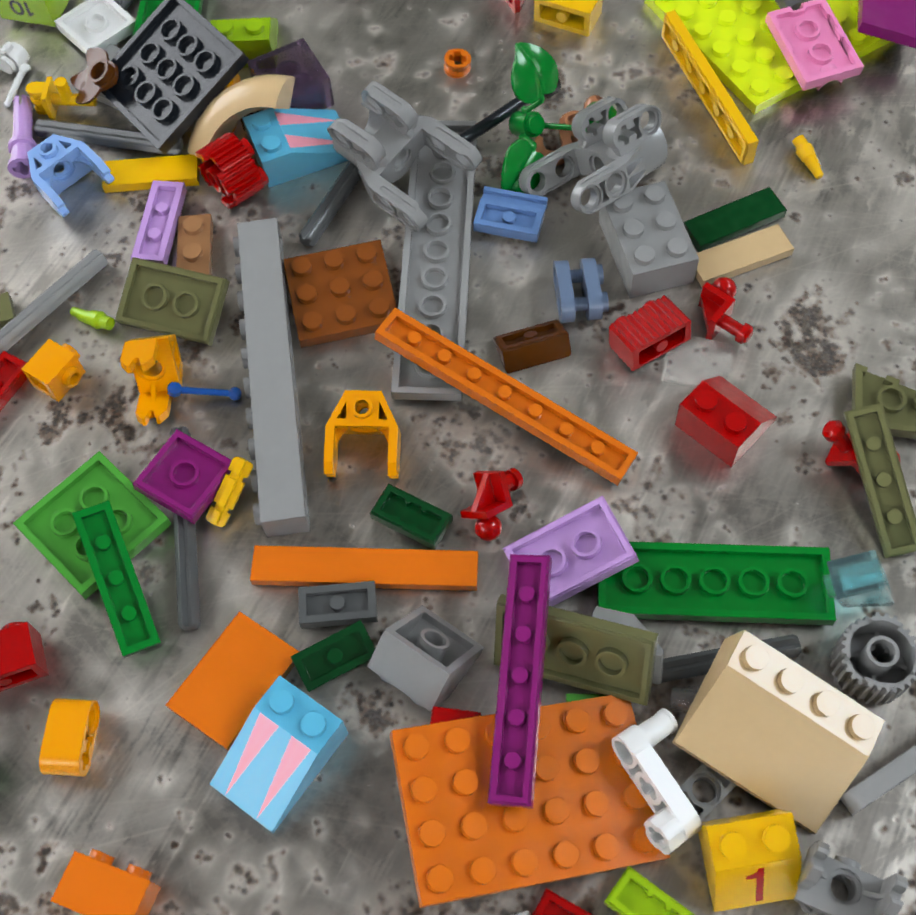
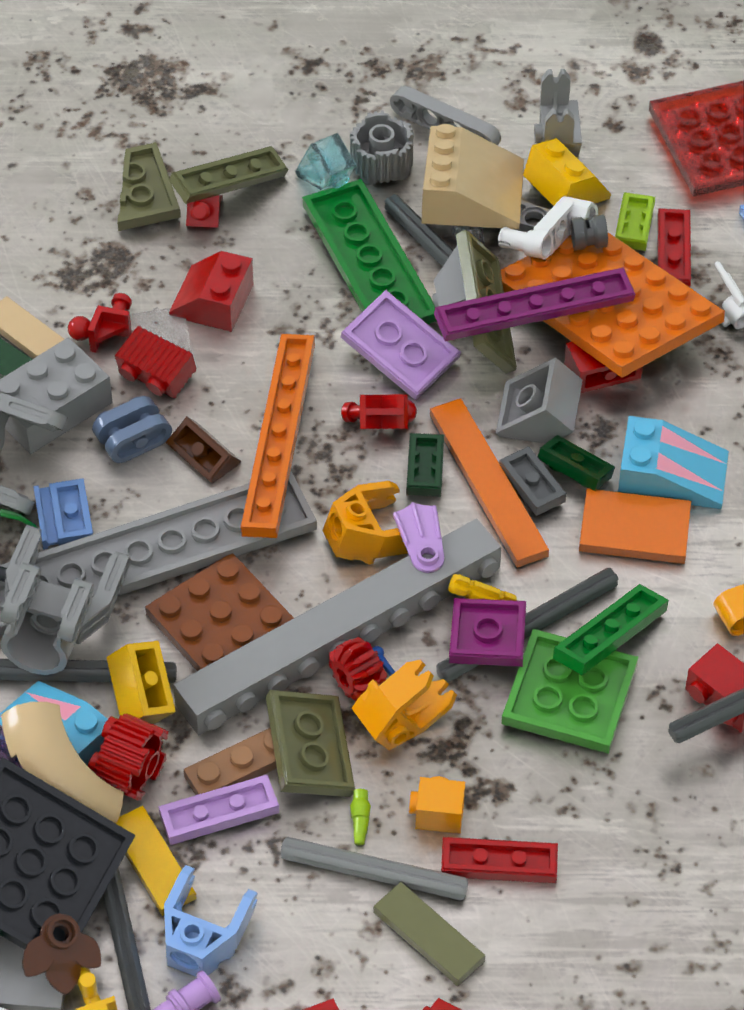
camera: 120 degrees left, 10 degrees down
none -> yellow brick [106,641,176,724]
none -> red gear [329,637,387,702]
none -> lavender piece [393,502,444,573]
none -> dark grey wheel [570,214,608,251]

